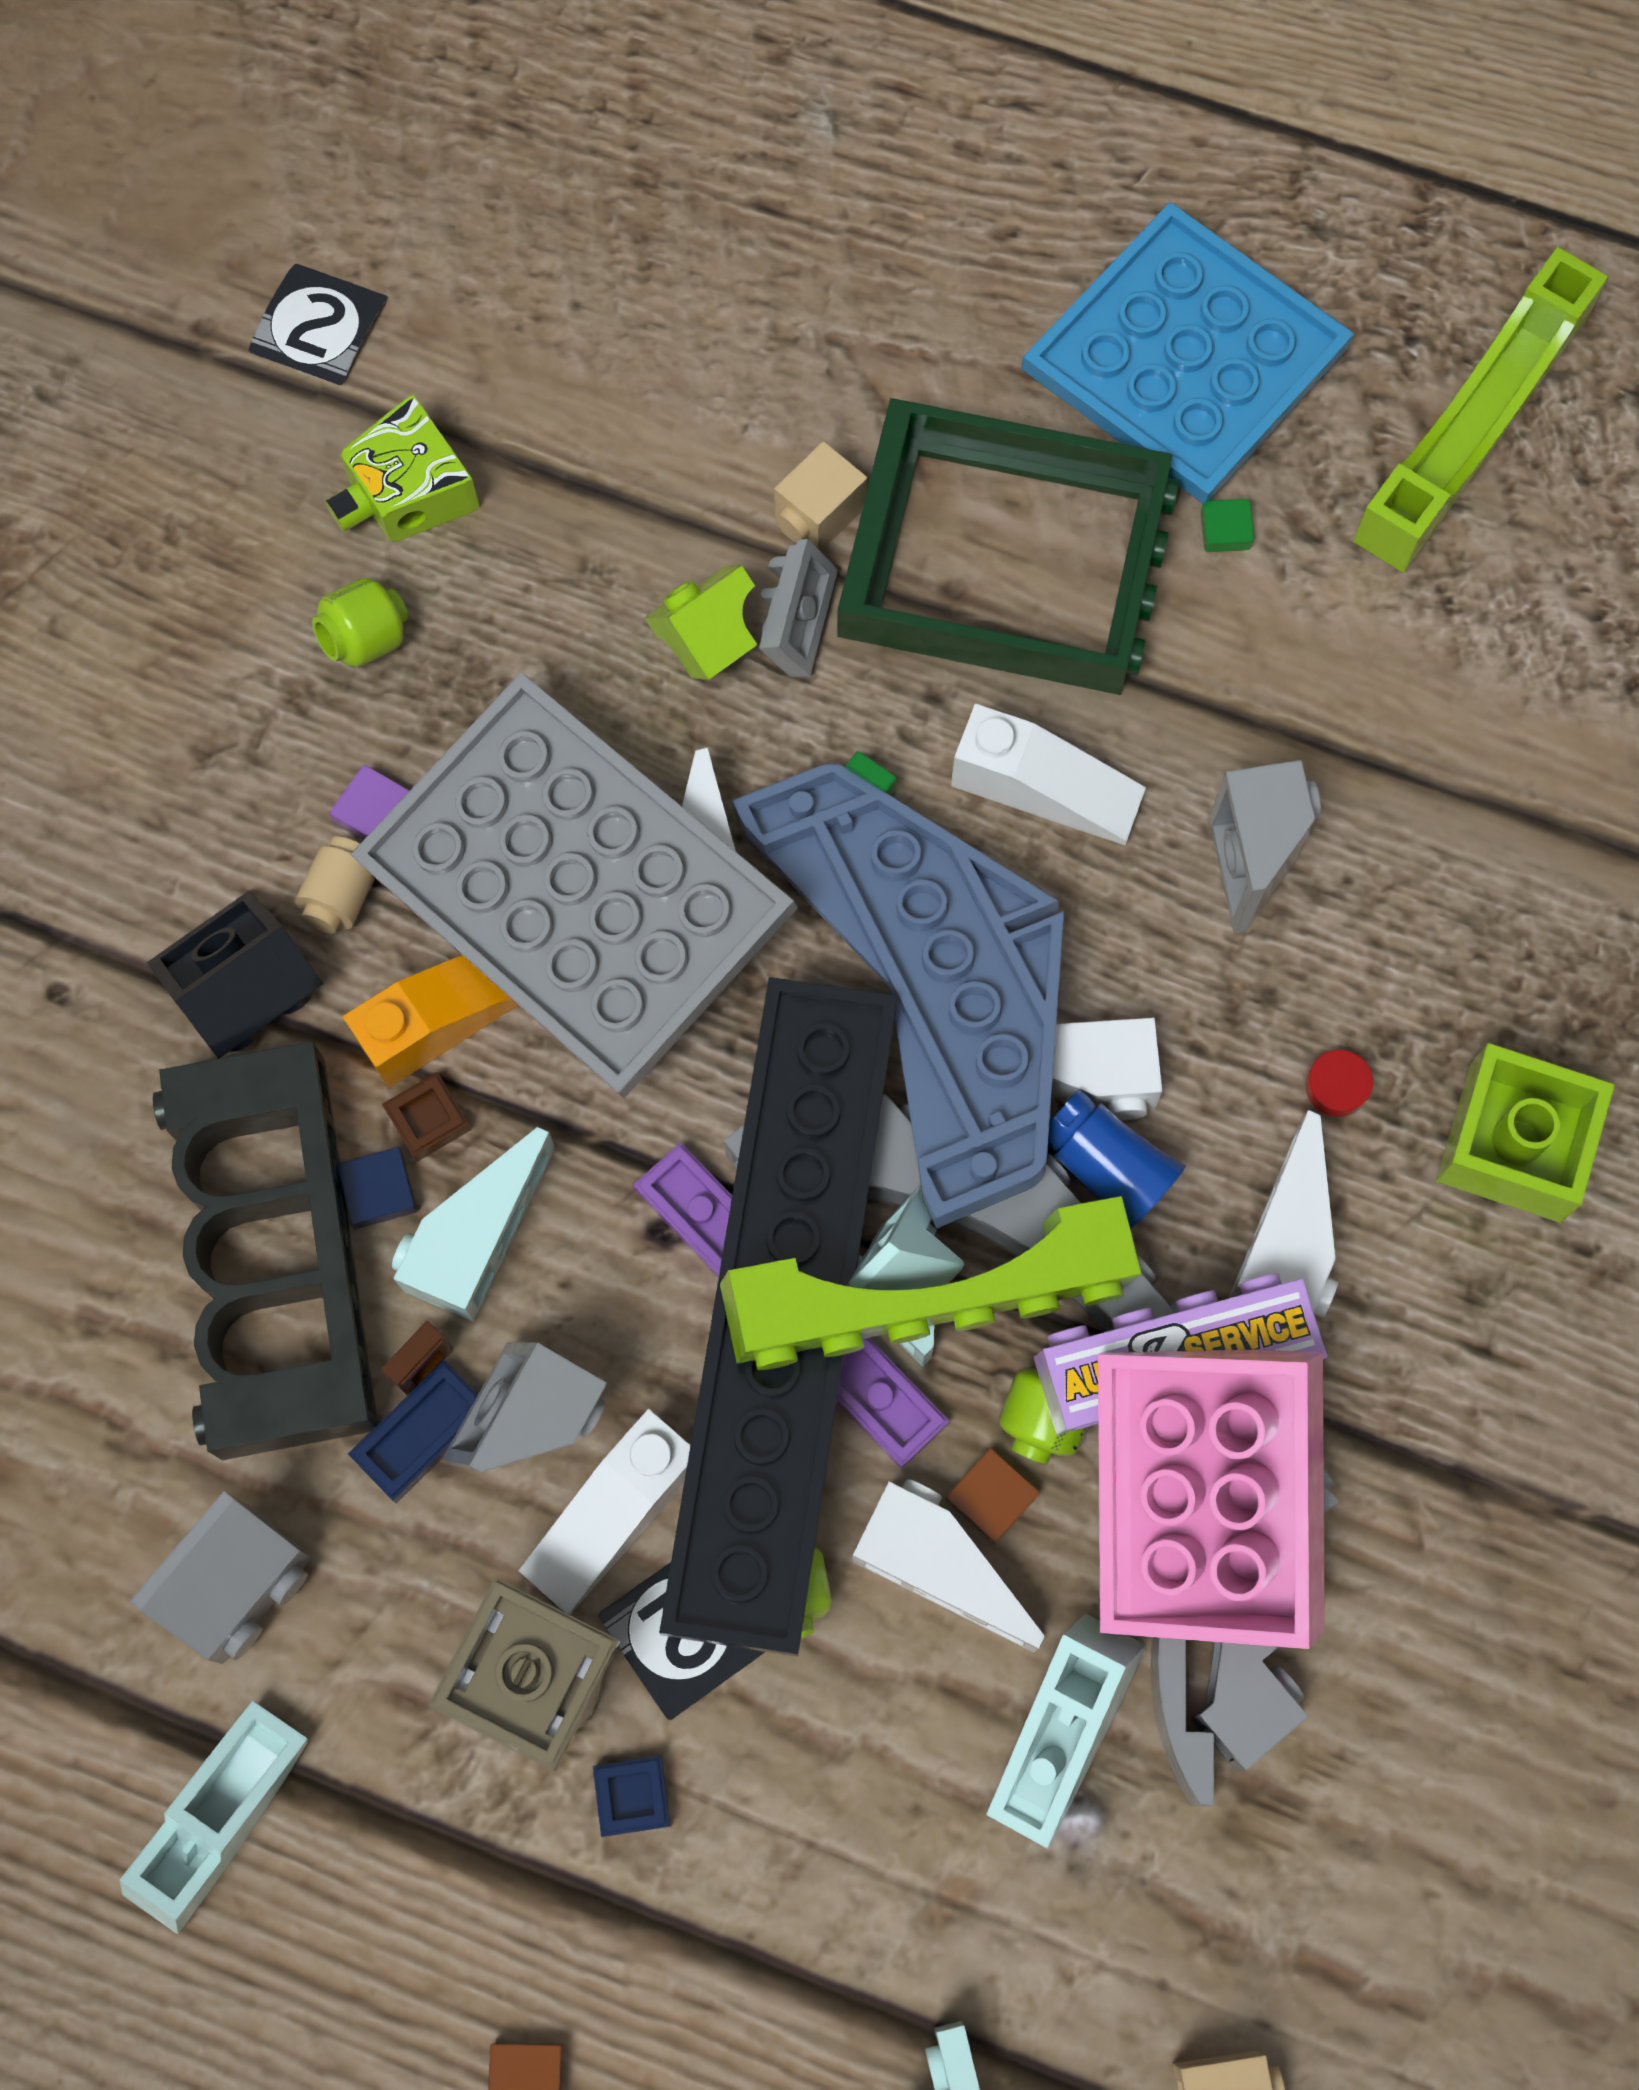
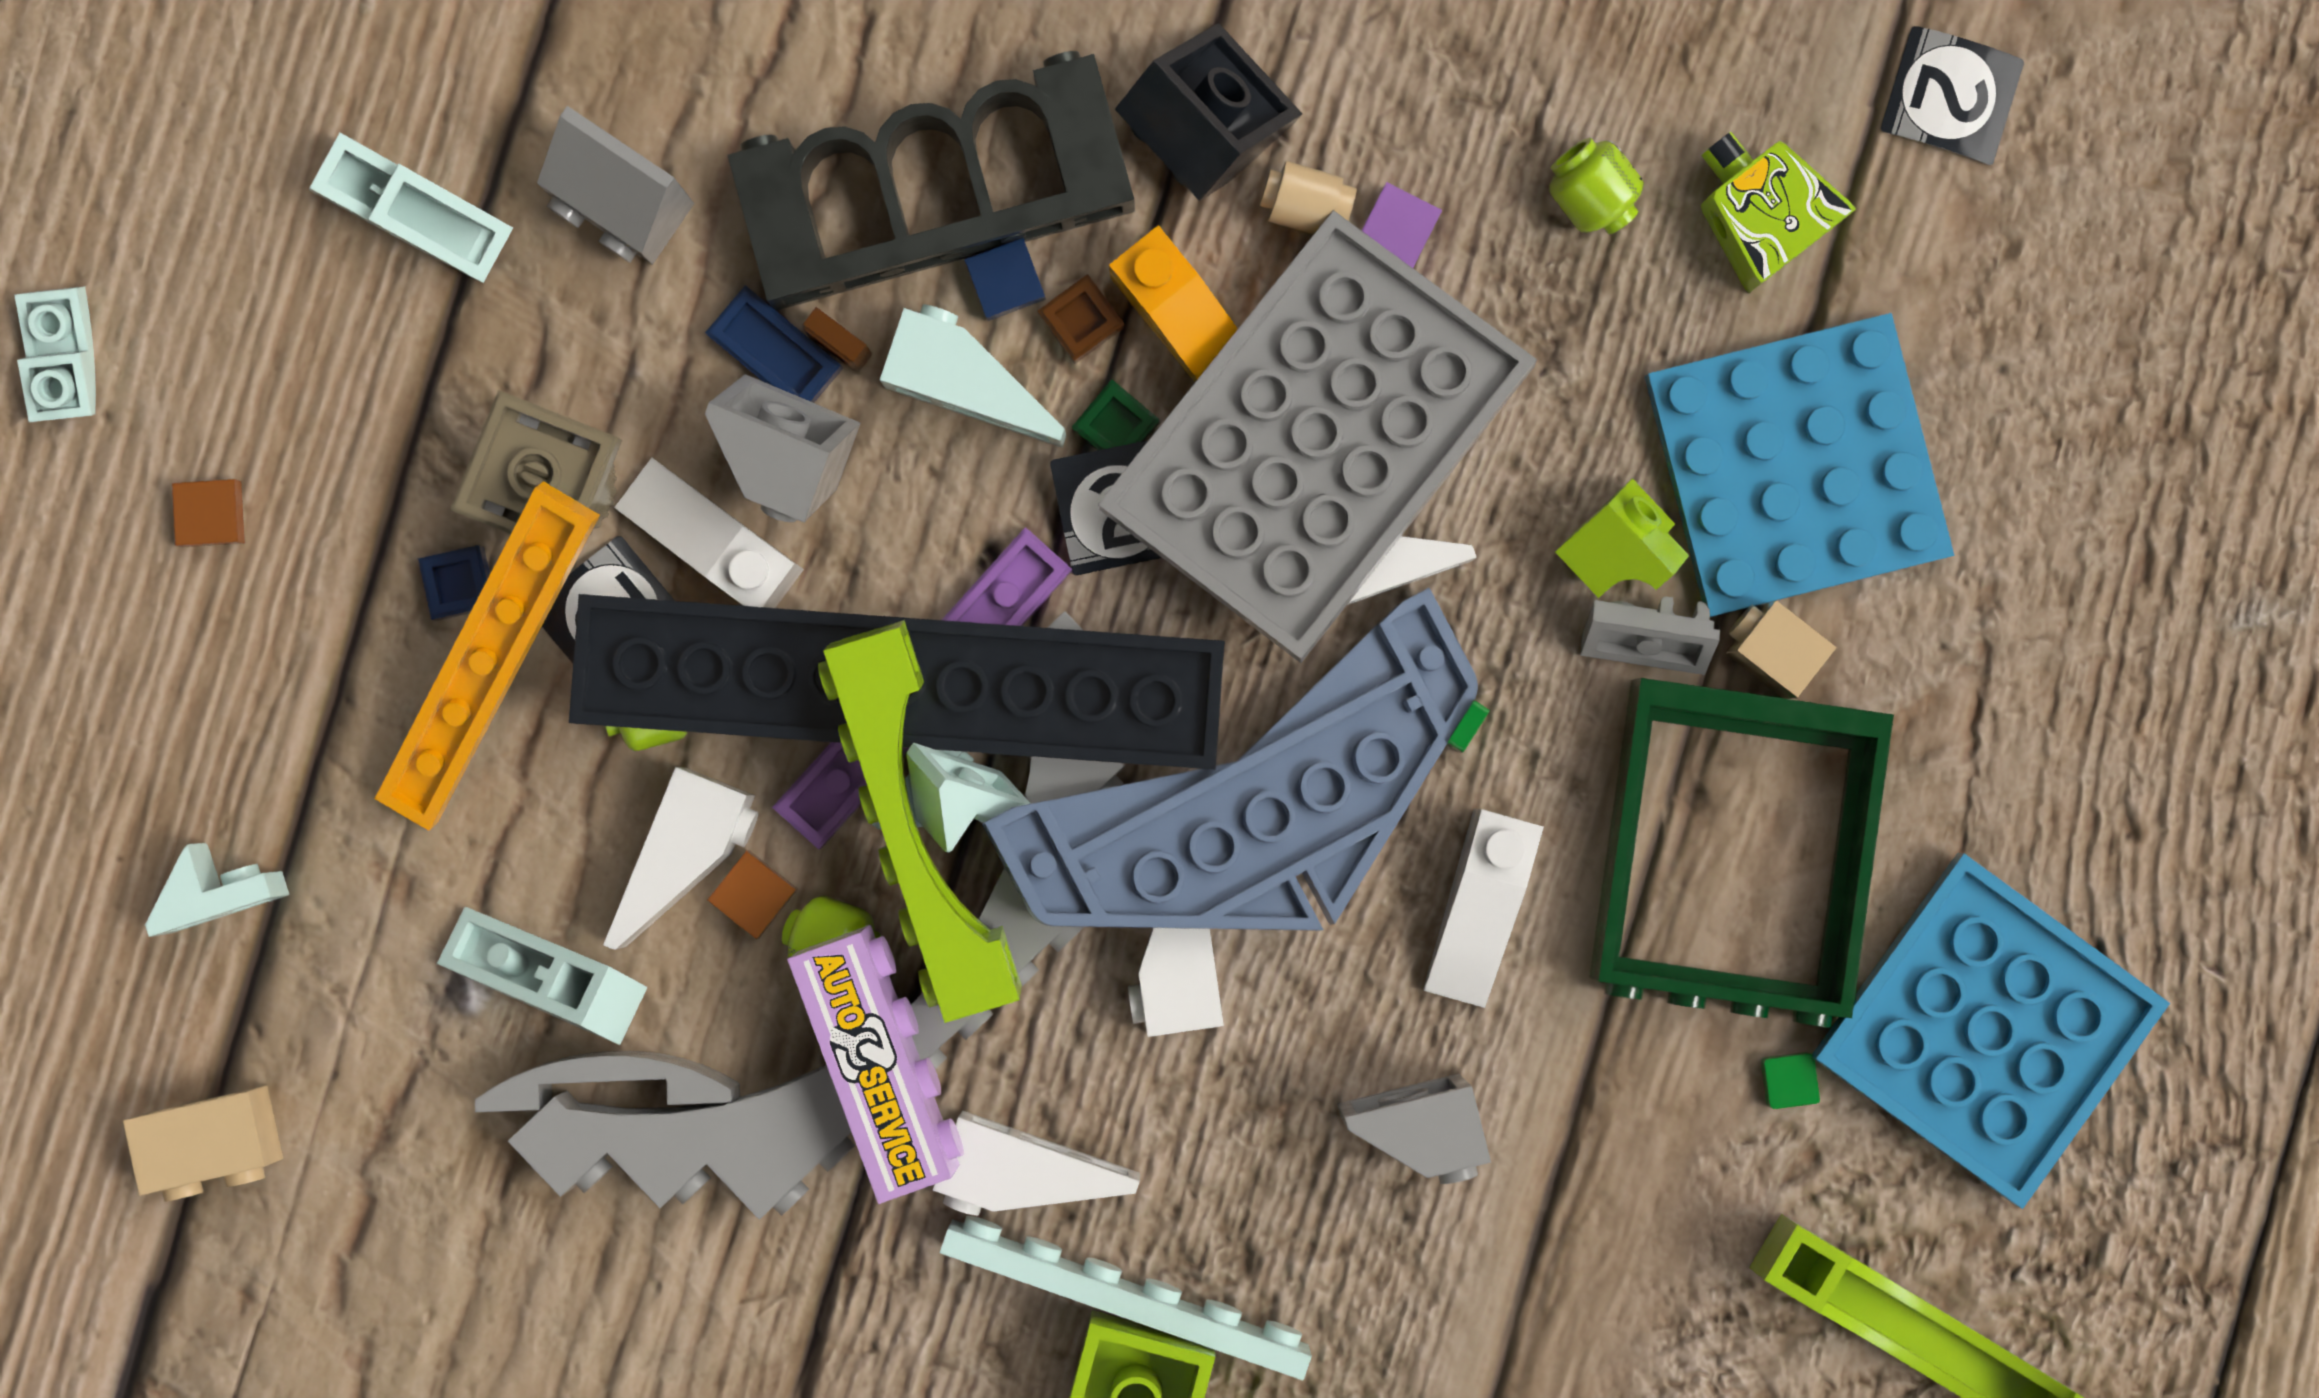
camera: 85 degrees right, 15 degrees up
blue plant [1048,1089,1186,1230] -> none
bright pink slope [1098,1350,1325,1649] -> none
red tile [1305,1050,1373,1117] -> none
none -> light orange plate [374,481,600,831]
none -> light aqua plate [940,1216,1312,1380]
none -> sticker [1050,440,1162,575]
none -> dark green tile [1072,379,1160,450]
none -> dark azure plate [1644,313,1955,617]

